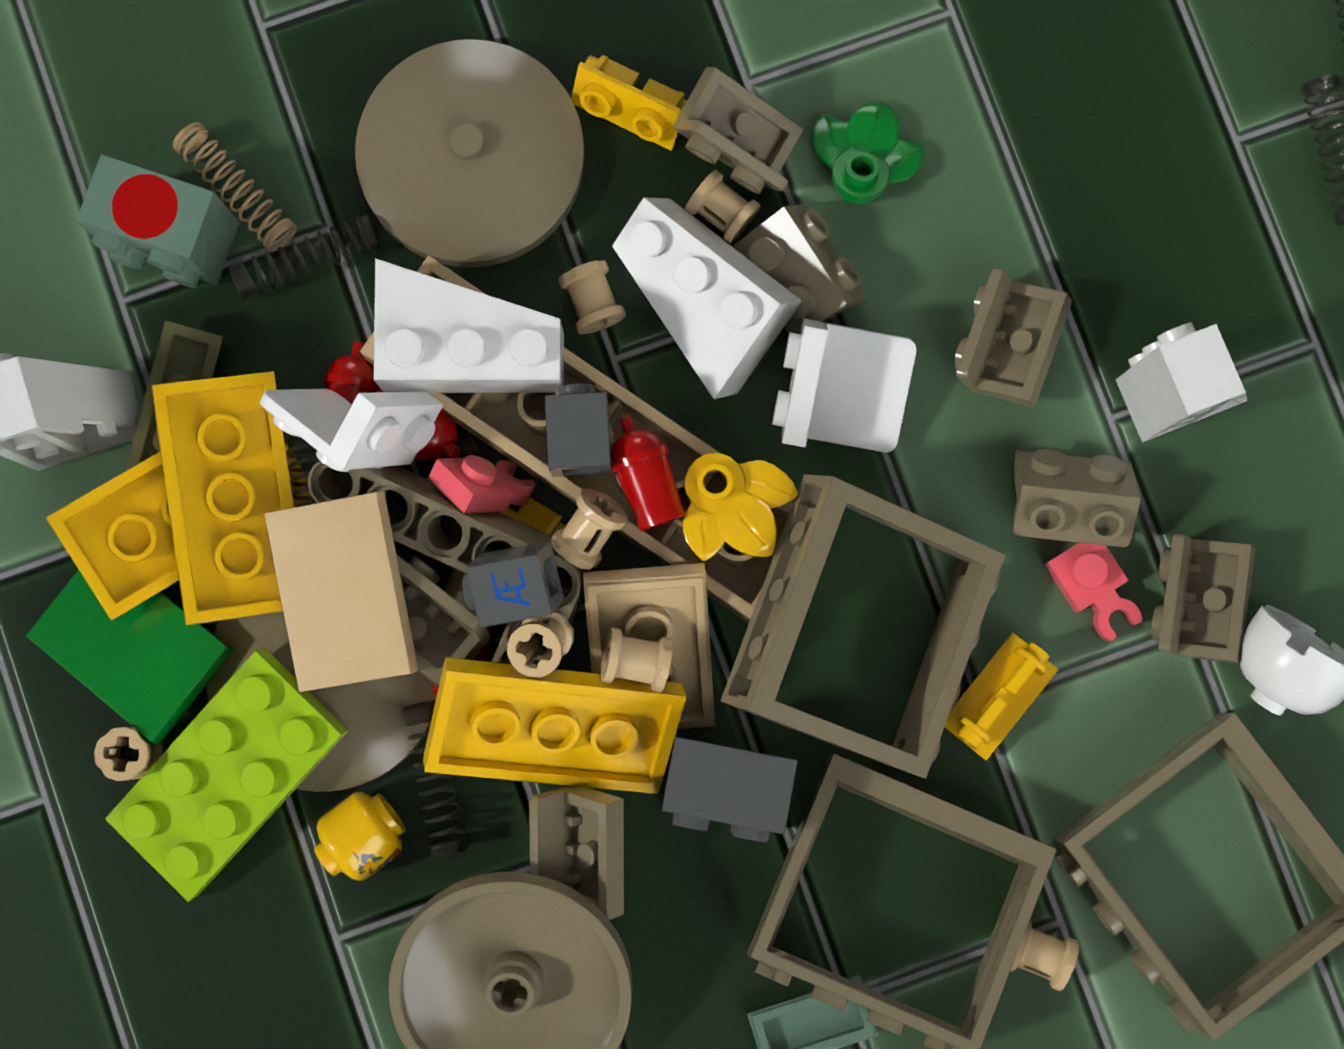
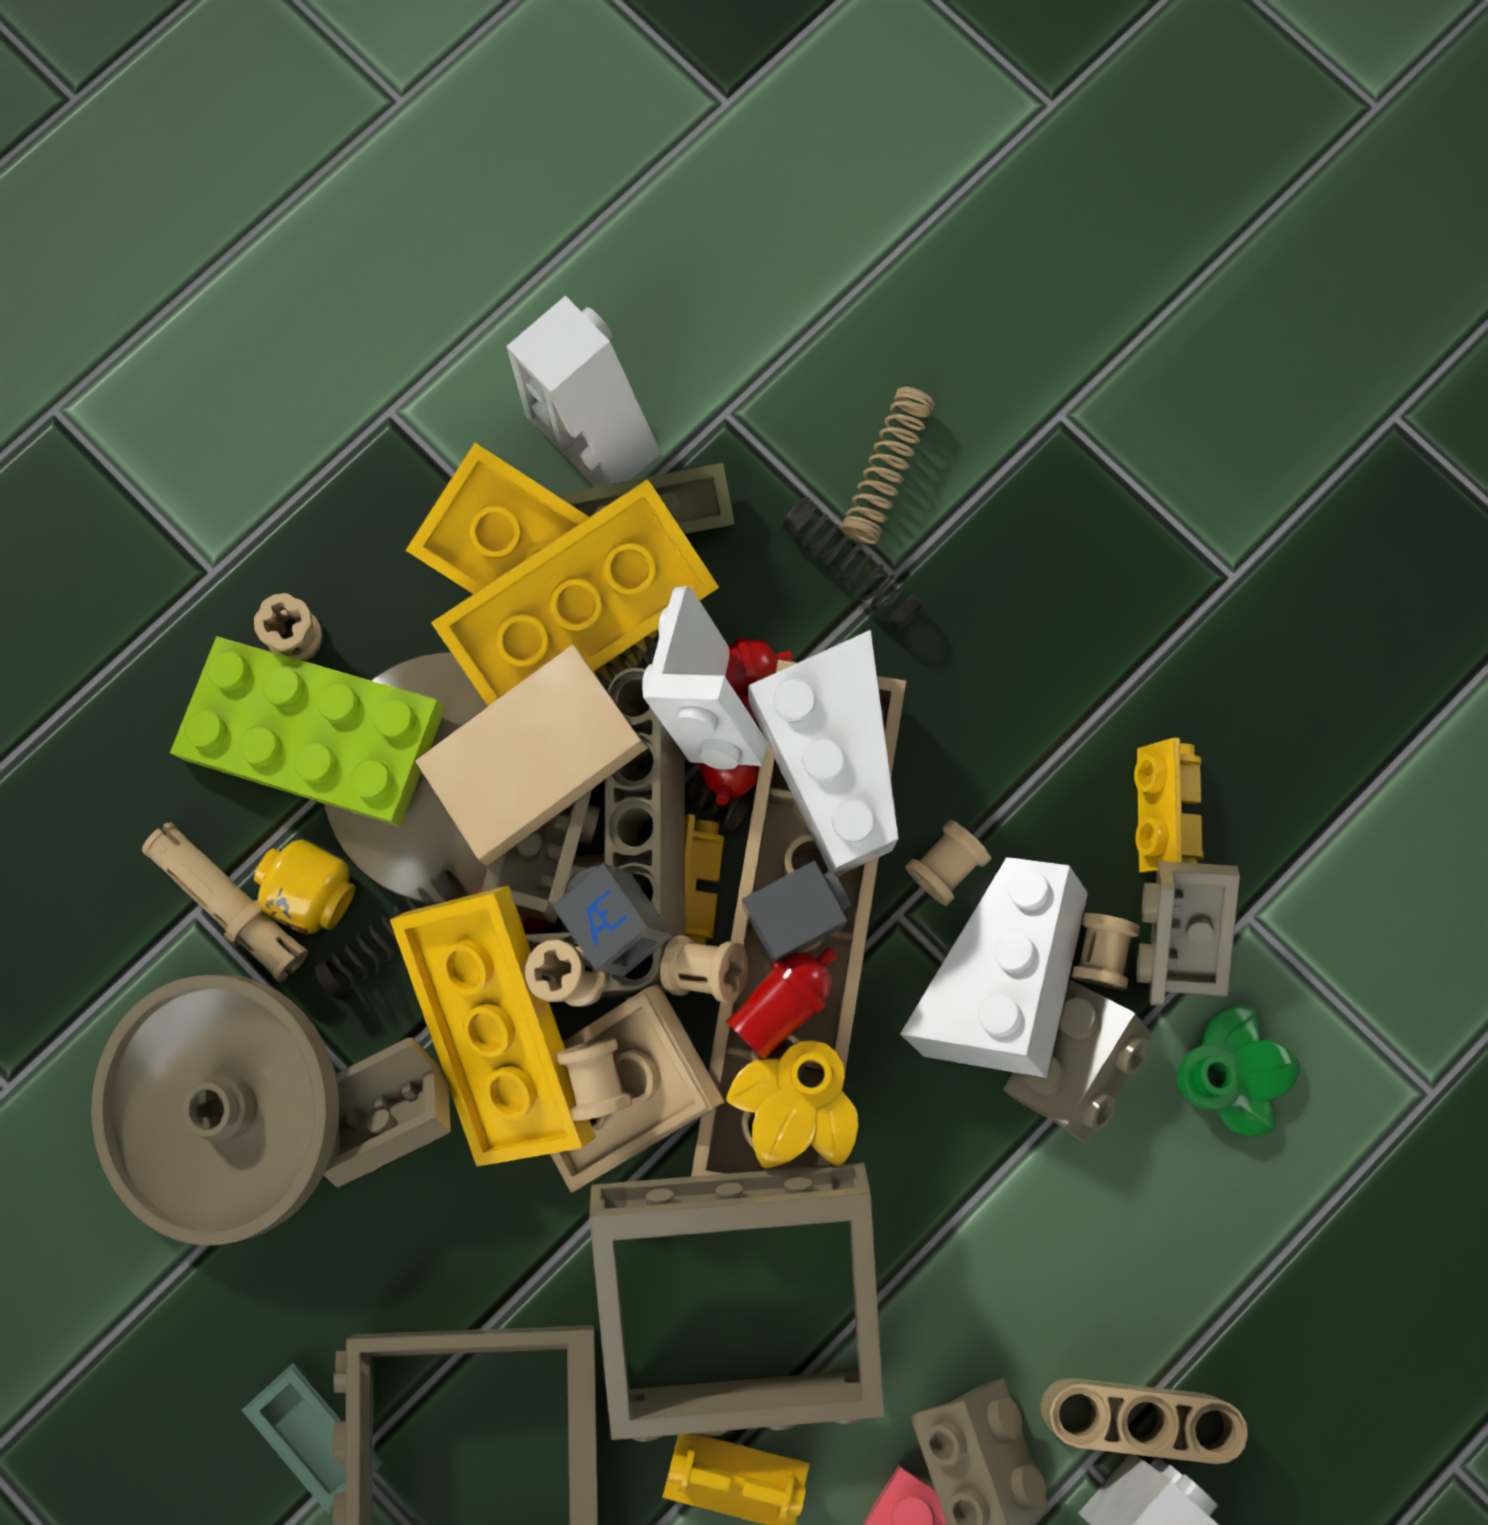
camera: 65 degrees right, 5 degrees down
green tile [26,570,234,744] -> none
sand green brick [76,154,240,288] -> none
dark tan dish [355,39,585,267] -> none
coral plate [428,455,537,514] -> none
dark grey brick [662,737,798,843] -> none
white bracket [772,318,917,453] -> none
dark tan bracket [955,268,1072,408] -> none
none -> tan pin [142,822,308,982]
none -> tan beam [1040,1378,1248,1464]

